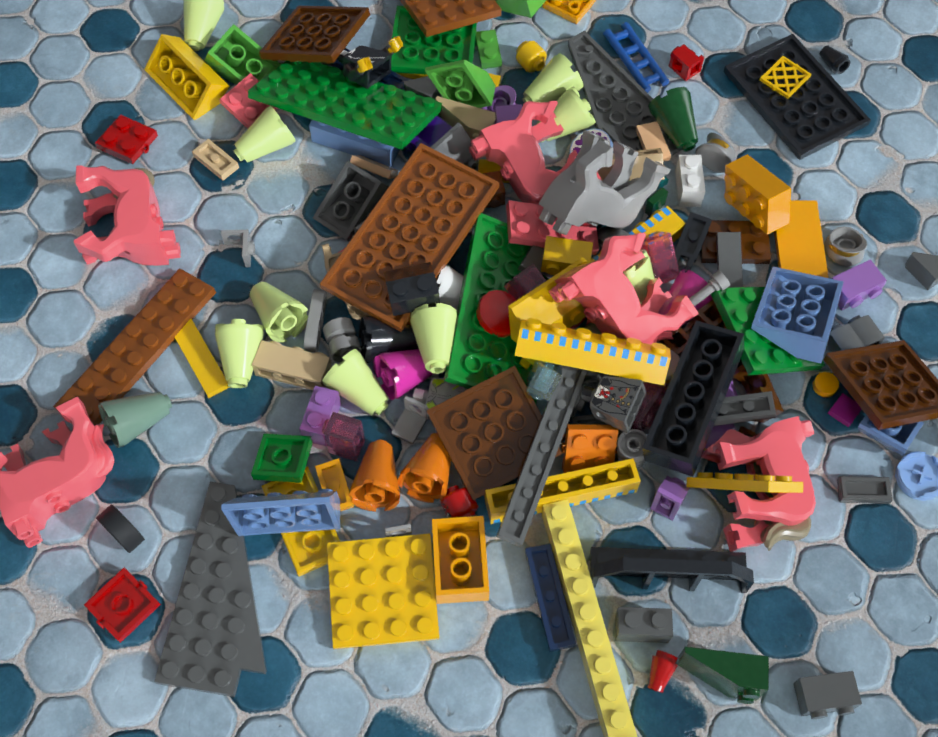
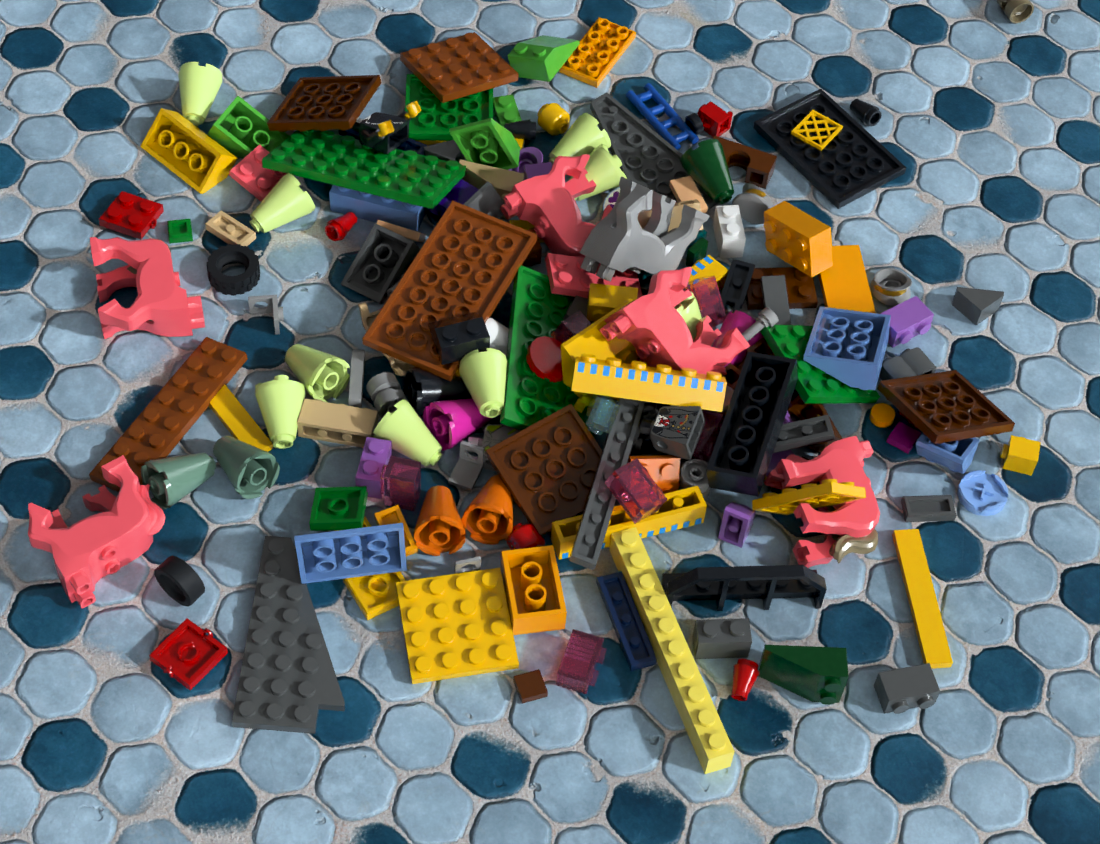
camera: 10 degrees left, 10 degrees down
none -> green tile [167,219,193,244]
none -> black tyre [207,244,260,296]
none -> sand green cone [213,436,280,499]
none -> red cone [325,212,357,241]
none -> black cone [504,119,536,141]
none -> reddish brown tile [513,669,548,704]
none -> clear pink brick [556,629,607,694]
none -> clear pink brick [605,458,668,524]
none -> black tile [685,113,704,135]
none -> reddish brown arch [713,136,777,189]
none -> yellow tile [892,529,953,669]

